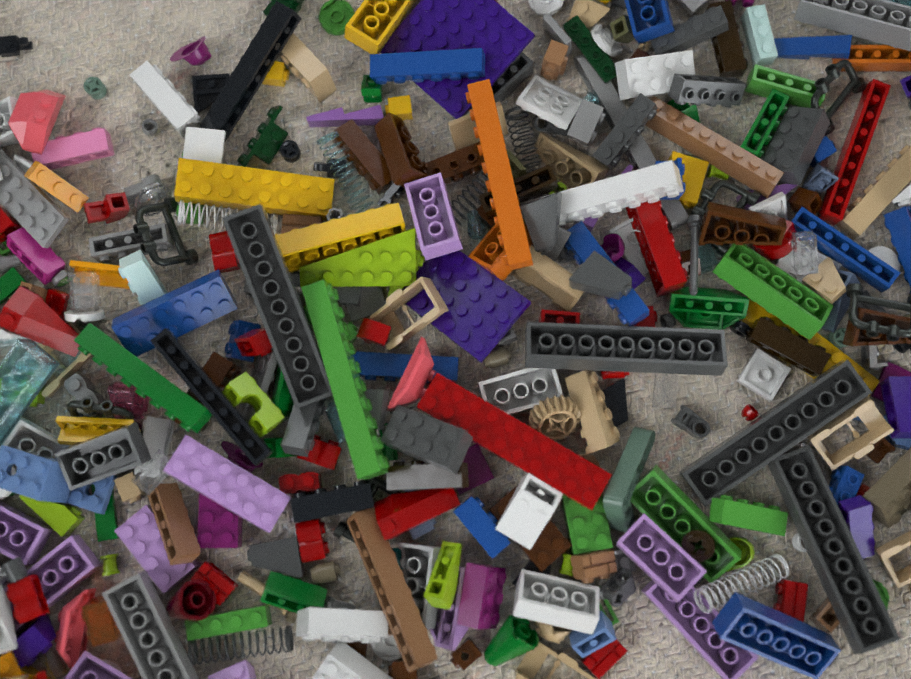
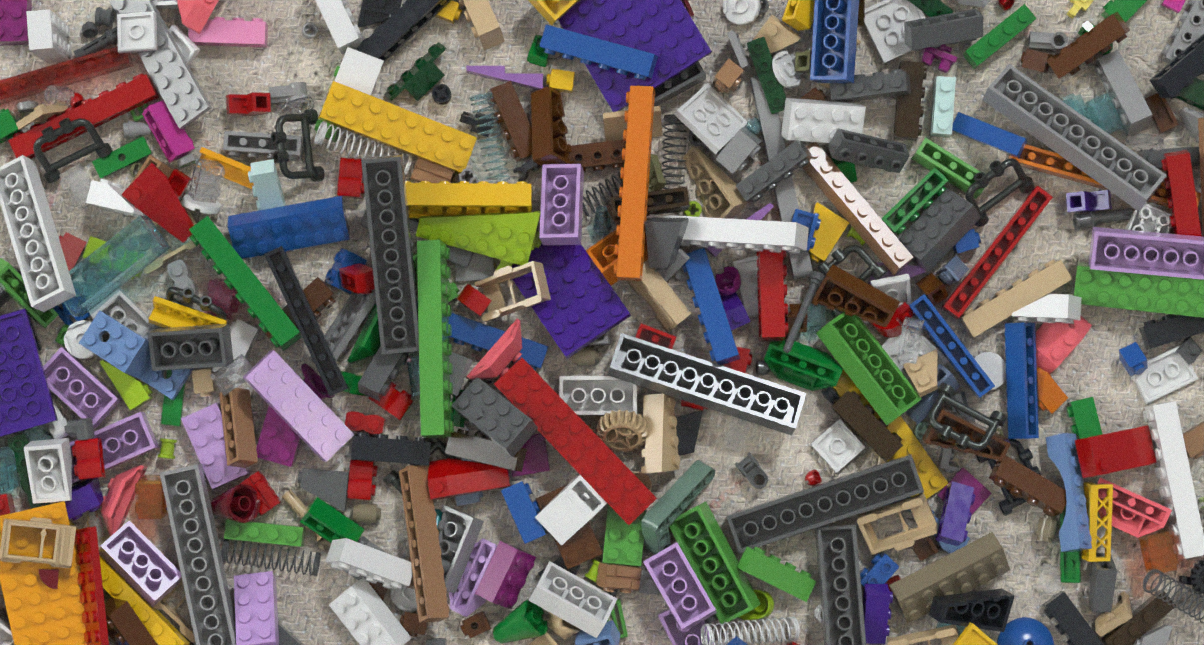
camera: 15 degrees right, 5 degrees up
light orange brick [24,160,89,213] -> none
lime arch [222,372,285,438] -> none
lime slope [424,541,462,610] -> none
dark grey slope [569,250,632,300] -> none
dark grey piece [600,569,636,607] -> none
dark brown gear [682,529,715,562] -> none

